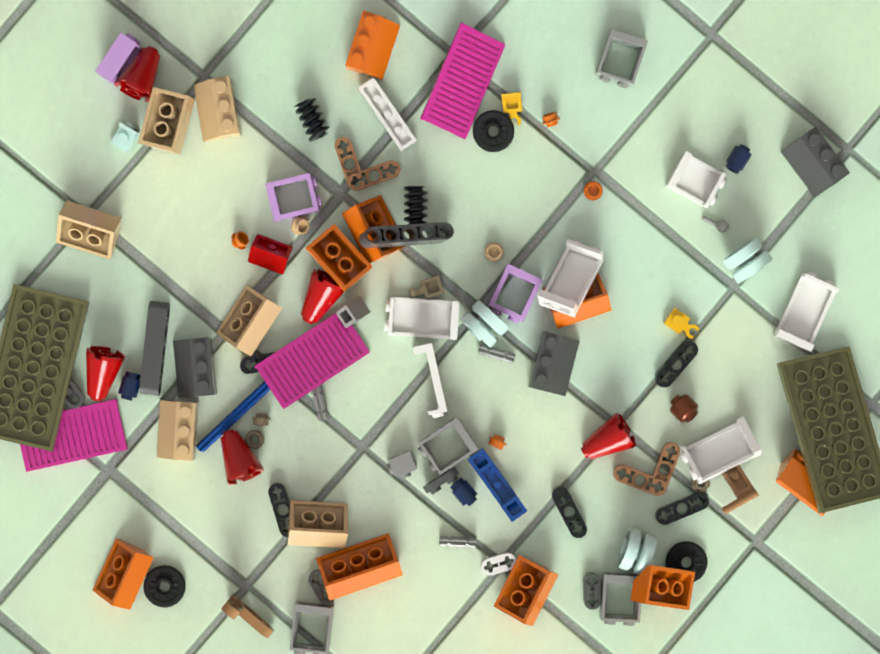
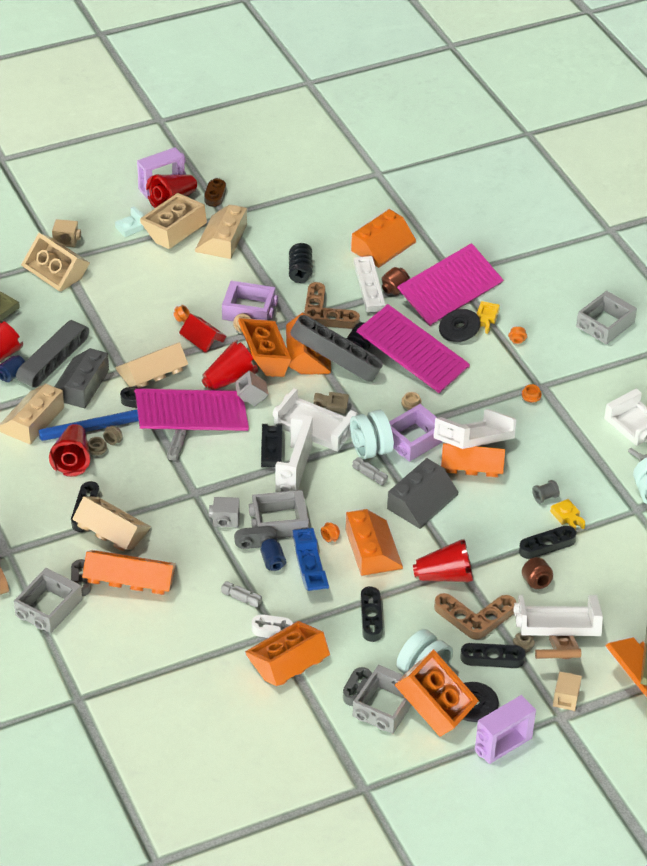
camera: 20 degrees right, 45 degrees down
none -> tan brick [52,219,81,247]
none -> reddish brown plate [204,178,226,207]
none -> black plate [261,424,282,467]
none -> orange slope [345,509,403,576]
none -> dark pink window [356,304,470,393]
none -> copper head [381,267,410,295]
none -> lavender window [475,695,536,764]
none -> dark grey bush [532,480,560,504]
none -> tan brick [553,671,582,711]

